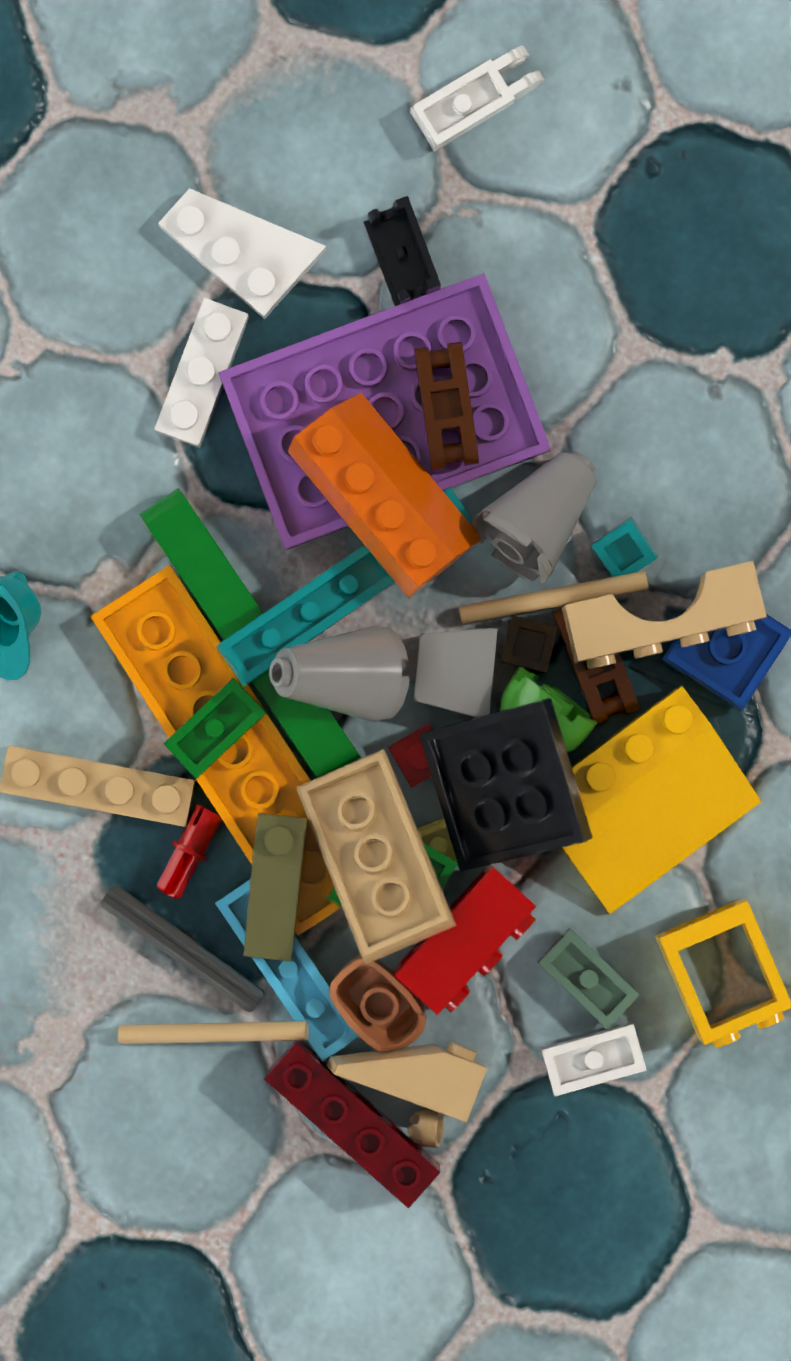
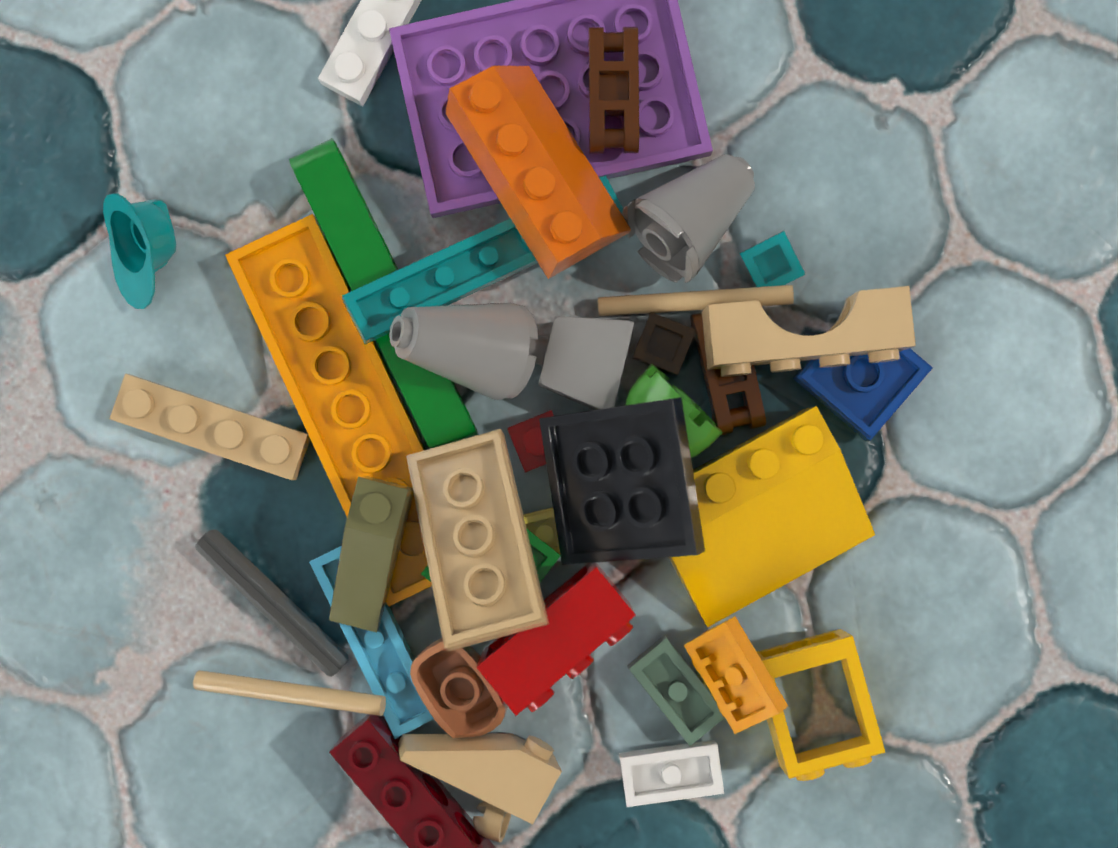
camera: 10 degrees right, 0 degrees up
red axle [157,804,223,899] -> none
green plate [163,678,267,779] -> none
none -> light orange bracket [683,616,788,734]

